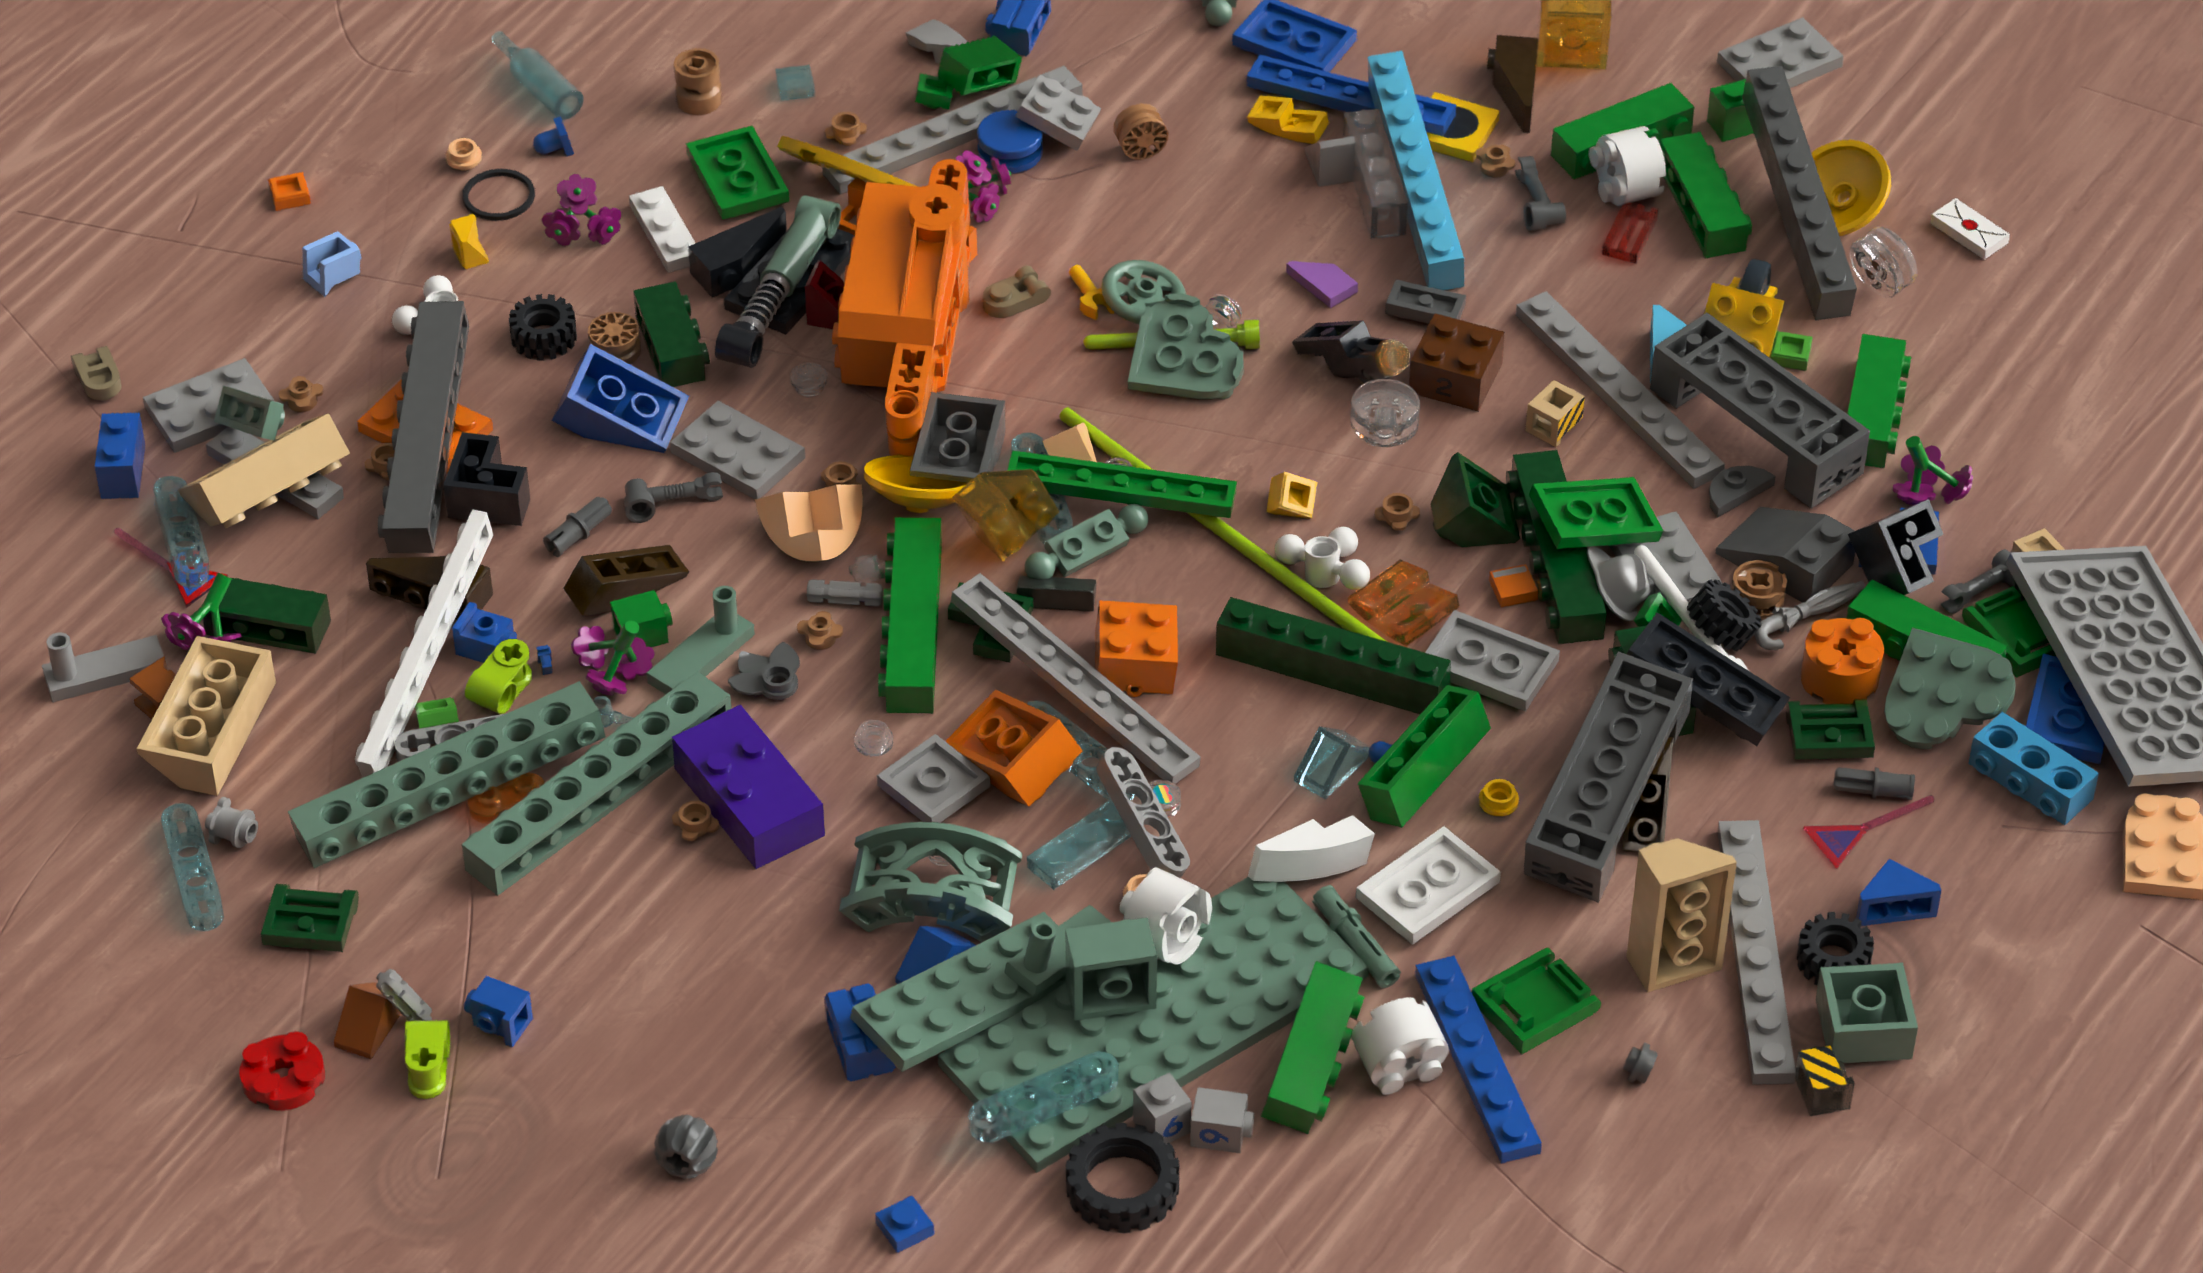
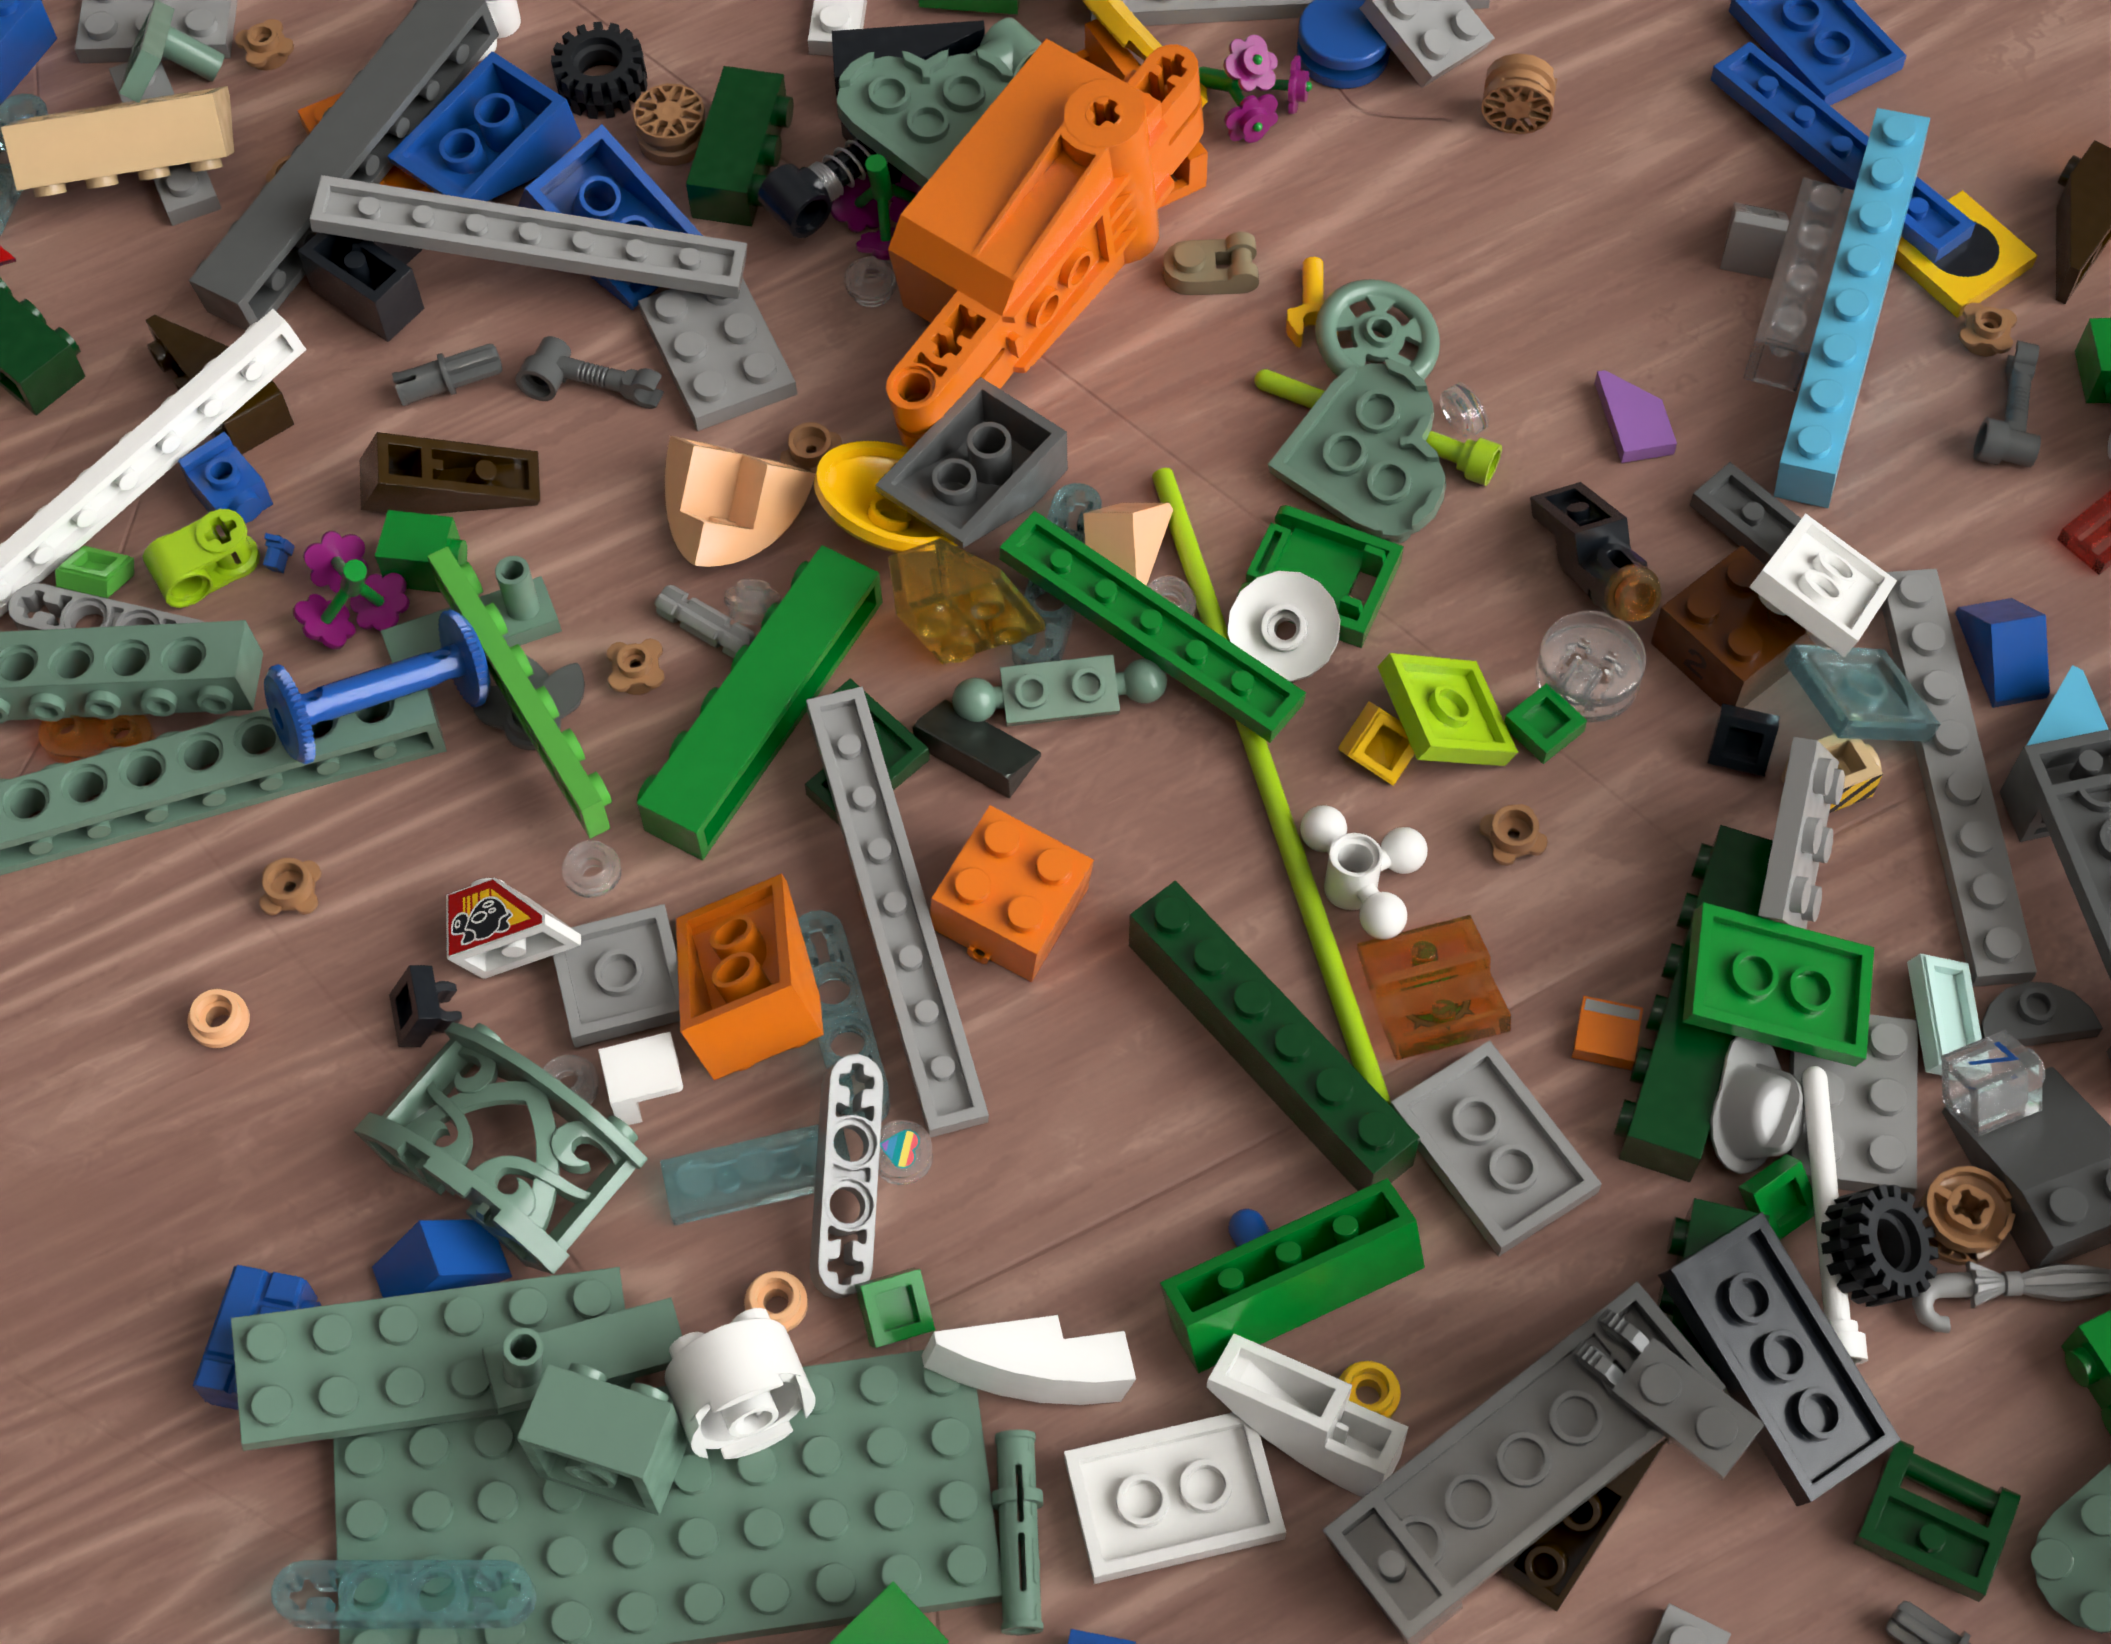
camera: 30 degrees right, 15 degrees up
clear light blue hand [594,696,633,728] -> none
dark purple brick [672,705,825,869] -> none
yellow slope [1247,96,1329,144] -> none
clear light blue slope [1294,726,1371,800] -> none
dark green slope [1430,452,1520,548] -> none
orange brick [1800,618,1884,704] -> none
none -> light nougat plate [187,989,250,1048]
none -> blue hose [264,610,491,764]
none -> light grey plate [310,175,747,299]
none -> blue slope [387,51,581,201]
none -> black tile [389,965,462,1047]
none -> bright green plate [427,546,612,839]
none -> slope [446,877,581,979]
none -> white panel [598,1032,683,1125]
none -> plant [831,154,922,260]
none -> sand green plate [836,49,1014,188]
none -> green plate [855,1267,935,1348]
none -> white slope [1207,1334,1408,1498]
none -> white dish [1227,571,1341,682]
none -> green container [1237,505,1404,648]
none -> lime plate [1377,653,1518,766]
none -> green plate [1504,683,1587,764]
none -> dark grey hinge [1571,1308,1765,1480]
none -> black tile [1707,703,1780,777]
none -> white plate [1749,513,1897,658]
none -> light grey plate [1758,737,1845,929]
none -> clear light blue tile [1784,644,1941,742]
none -> light aqua tile [1907,953,1988,1081]
none -> clear brick [1941,1030,2045,1137]
none -> blue slope [1955,598,2050,708]

